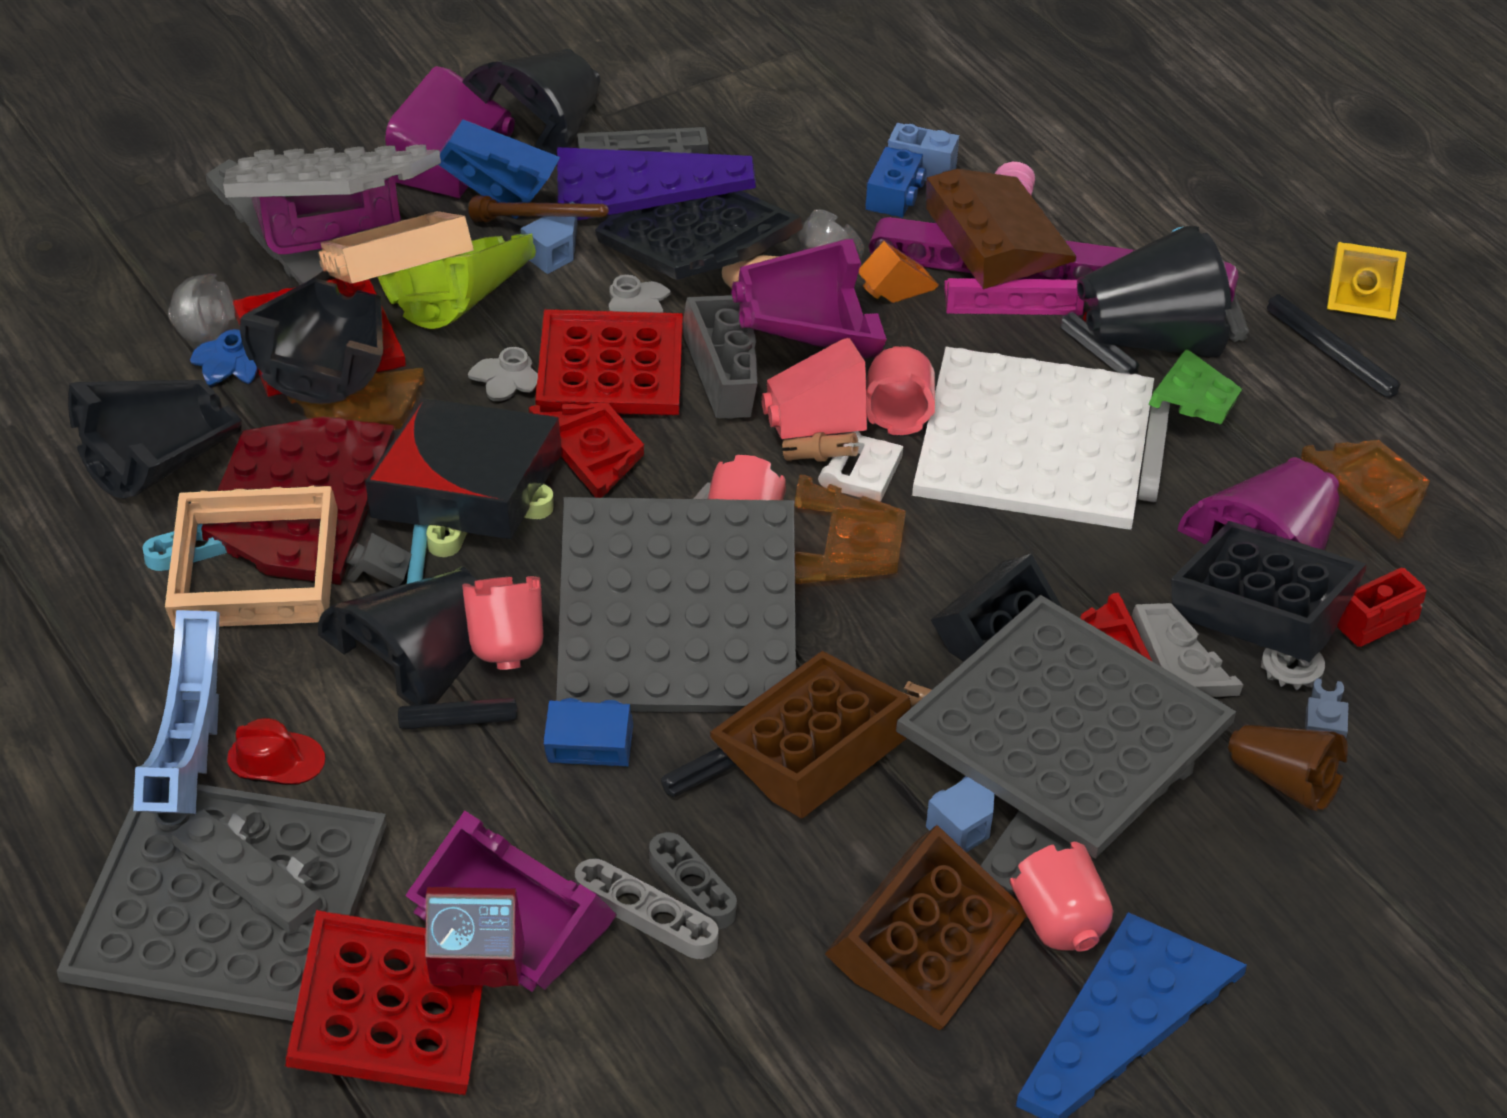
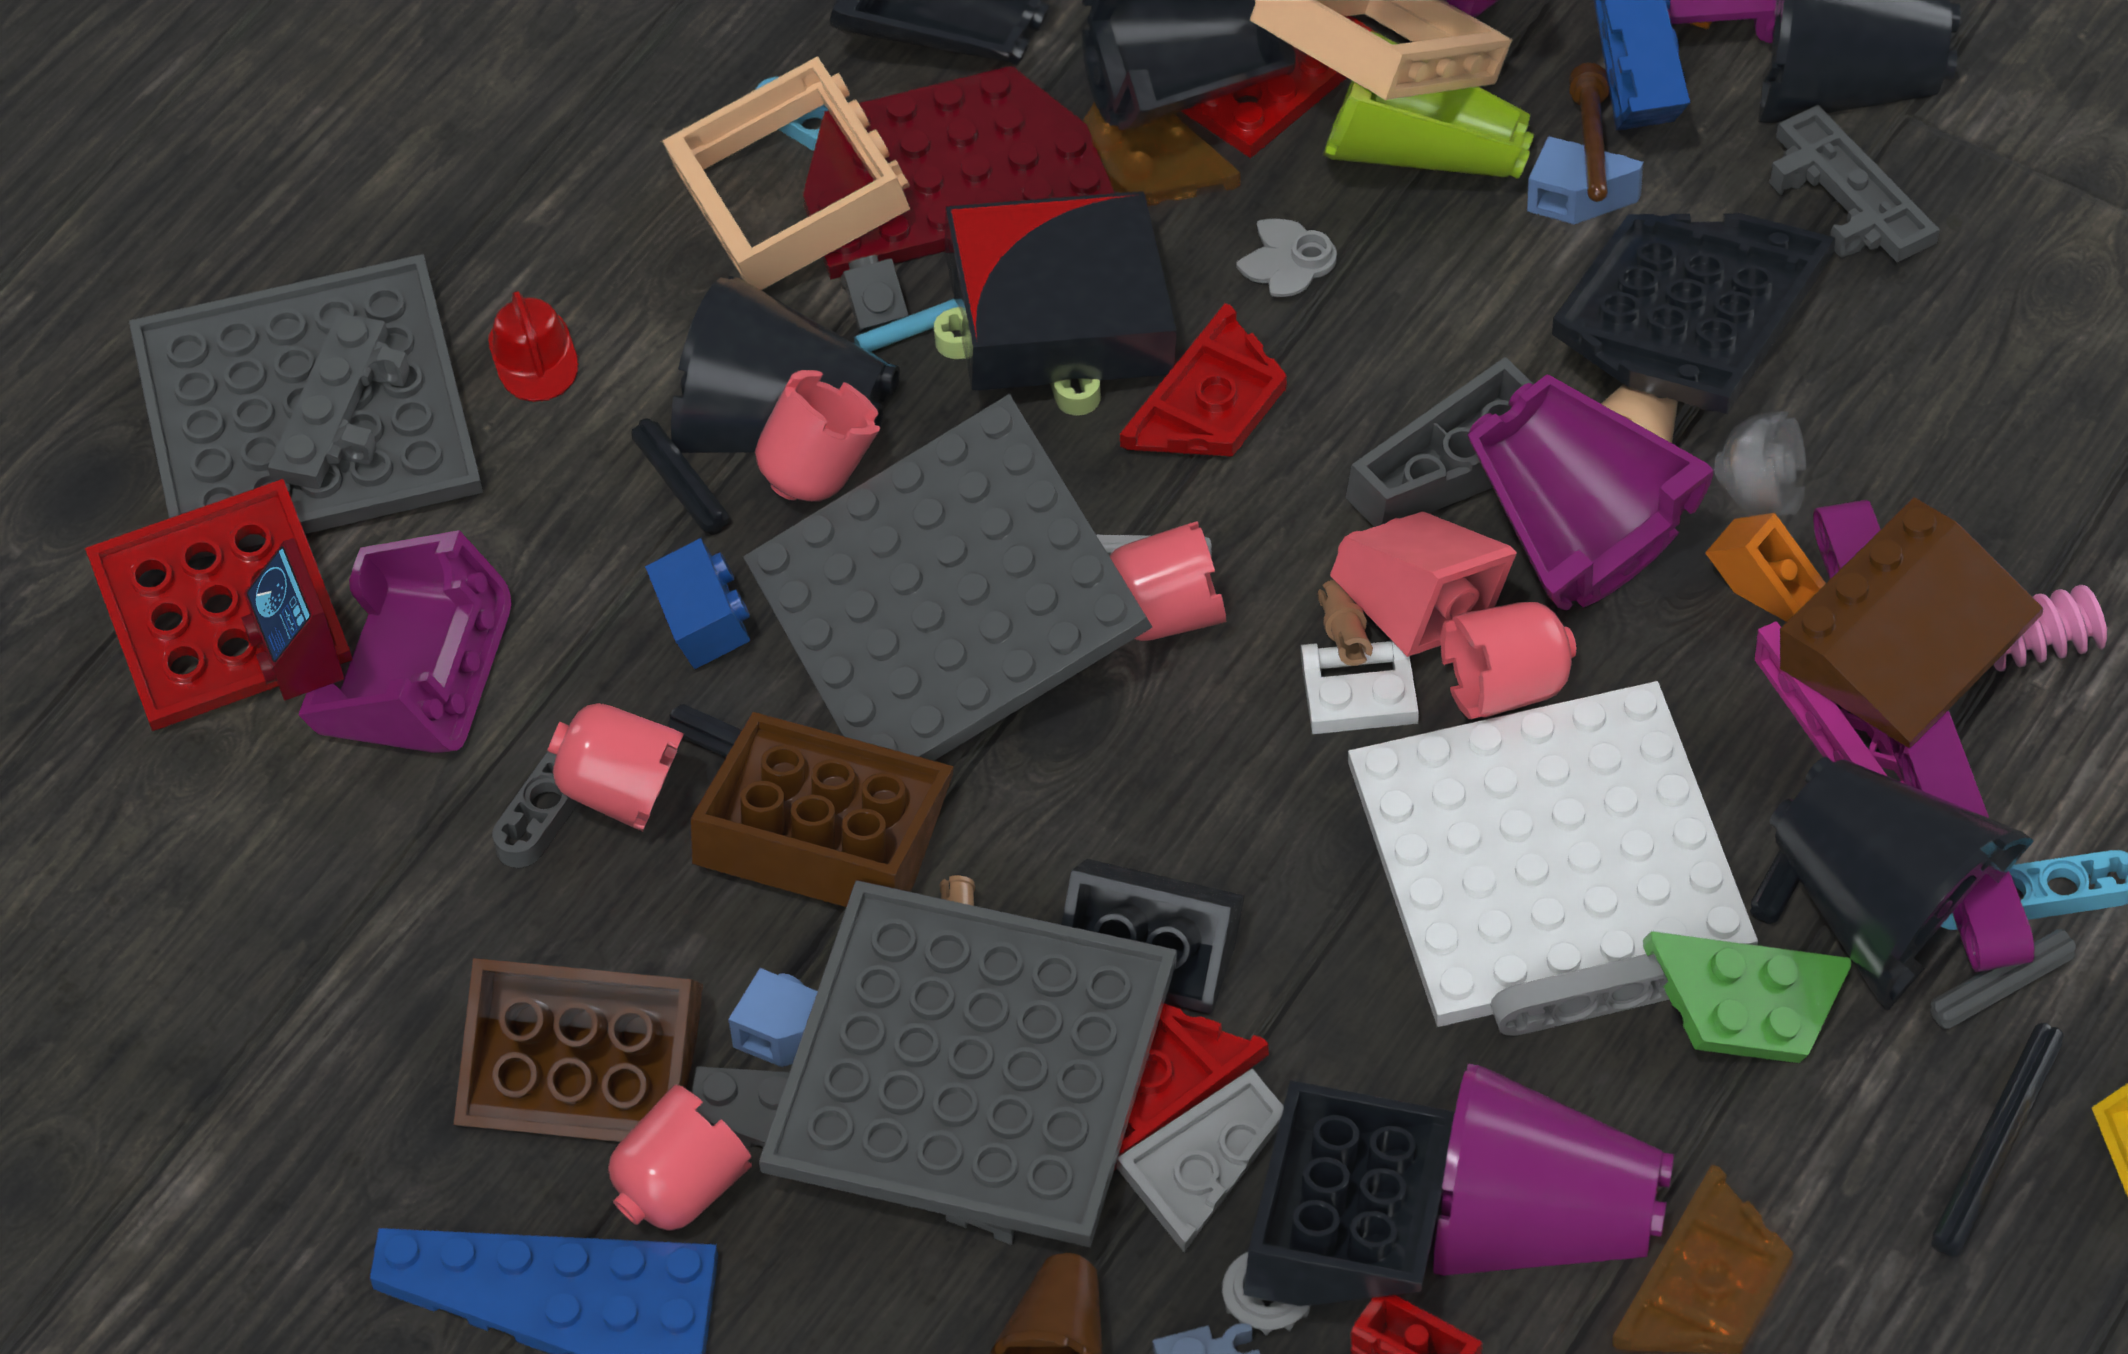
camera: 70 degrees right, 10 degrees up
light blue arch [133,610,220,814] -> none
red piece [535,309,683,415] -> none
dark purple wing [557,147,756,221] -> none
light grey beam [575,859,718,959] -> none
light grey plate [608,275,671,313] -> none
clear orange wing [795,475,906,584] -> none
blue brick [865,147,926,218] -> none
medium blue slope [888,123,959,181] -> none
none -> coral cylinder [547,703,684,831]

